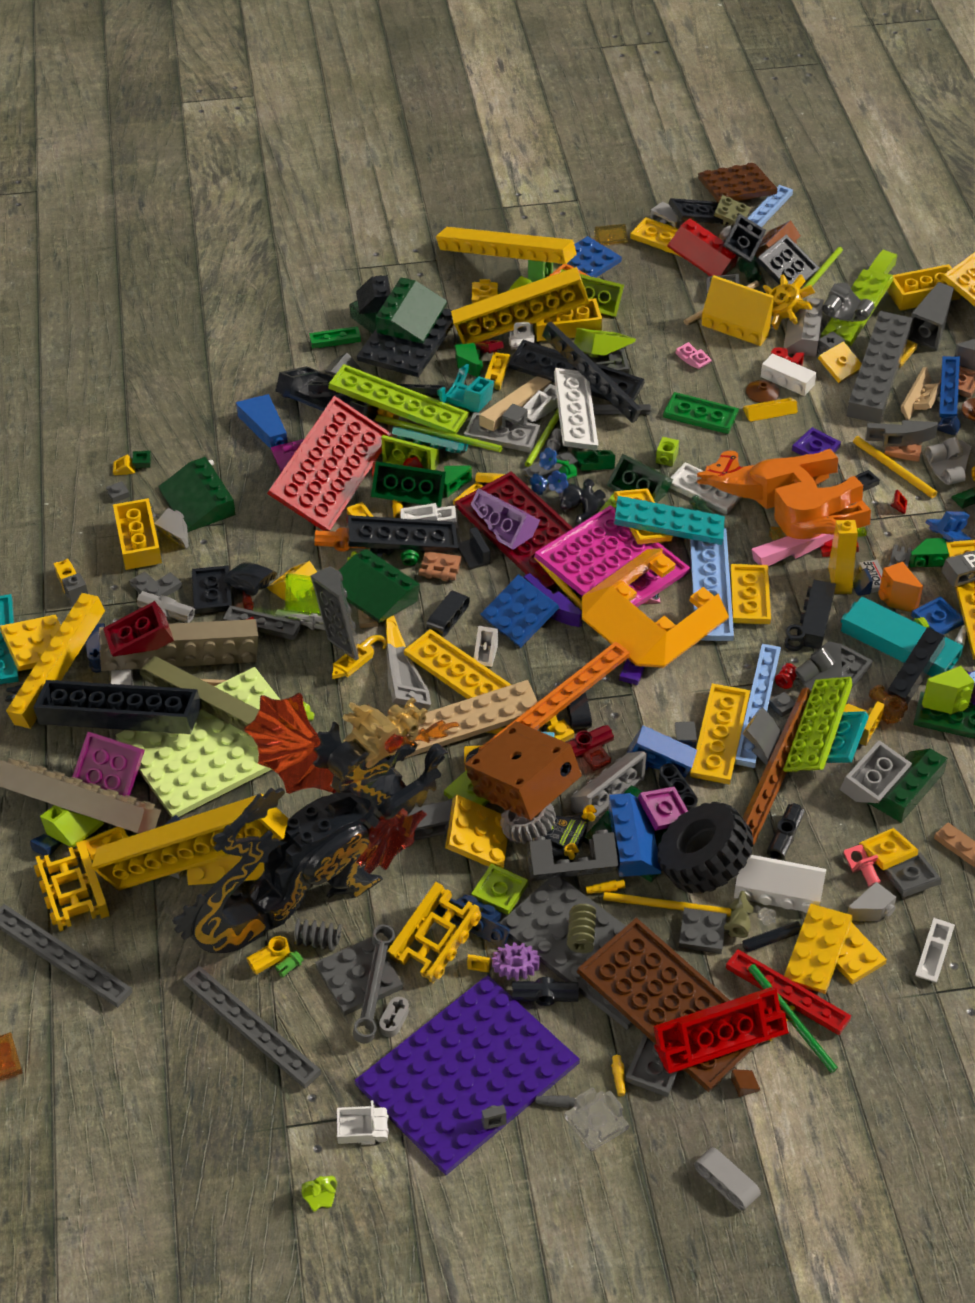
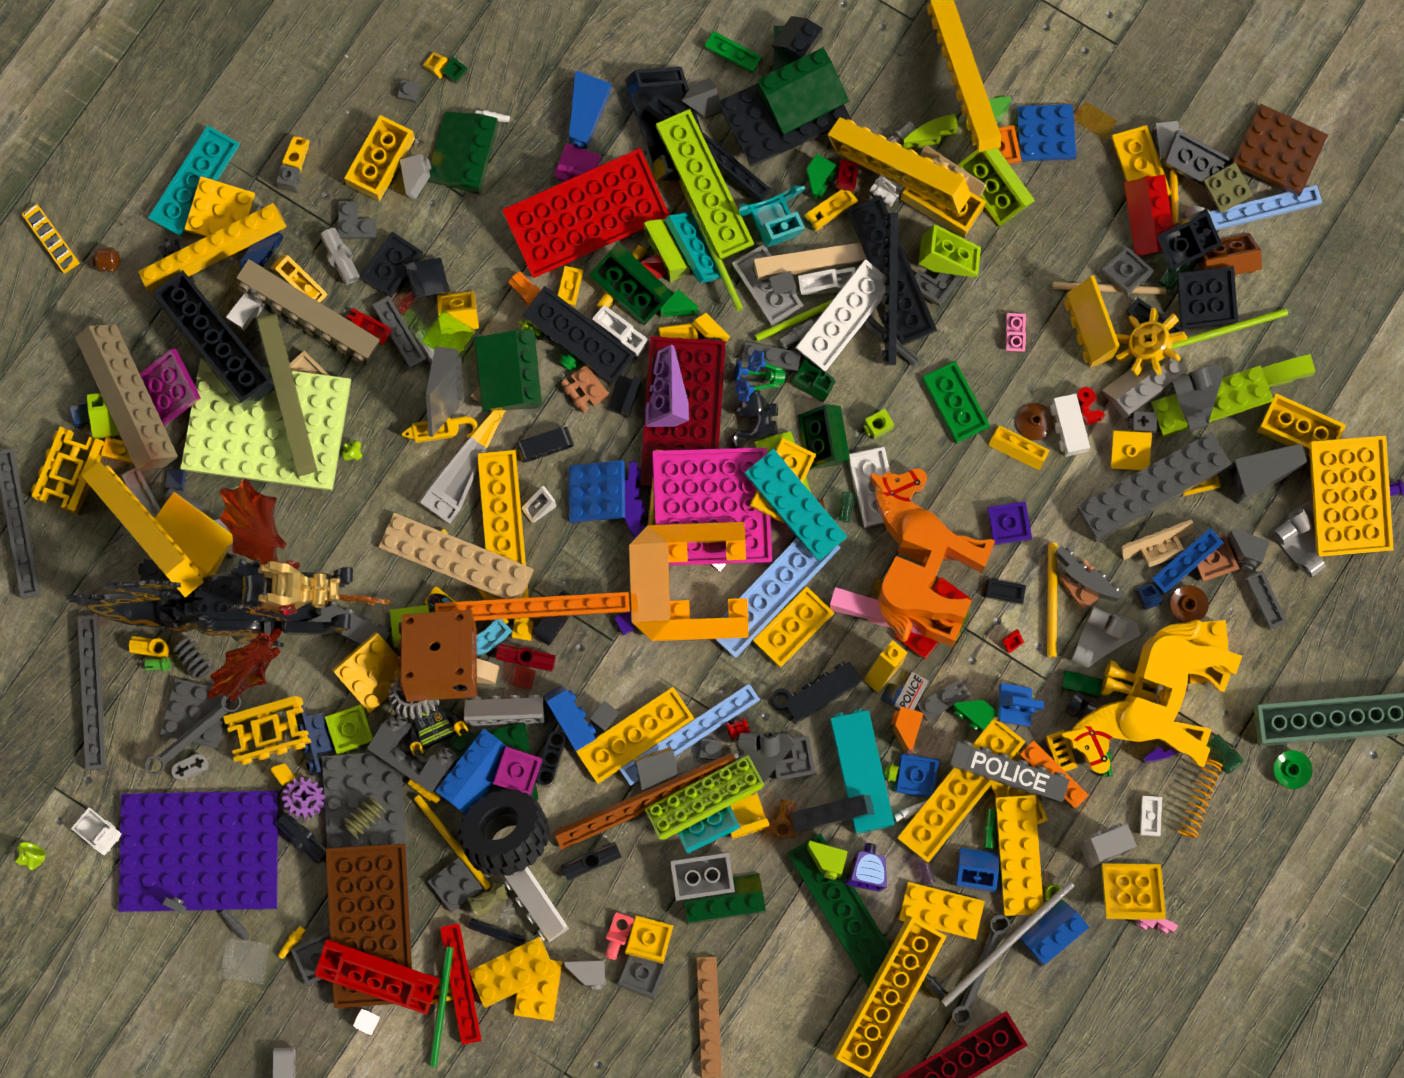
camera: 40 degrees right, 30 degrees up
dark red slope [103,601,174,657] -> none
yellow piece [472,279,498,303] -> none
white slope [915,918,955,983] -> none

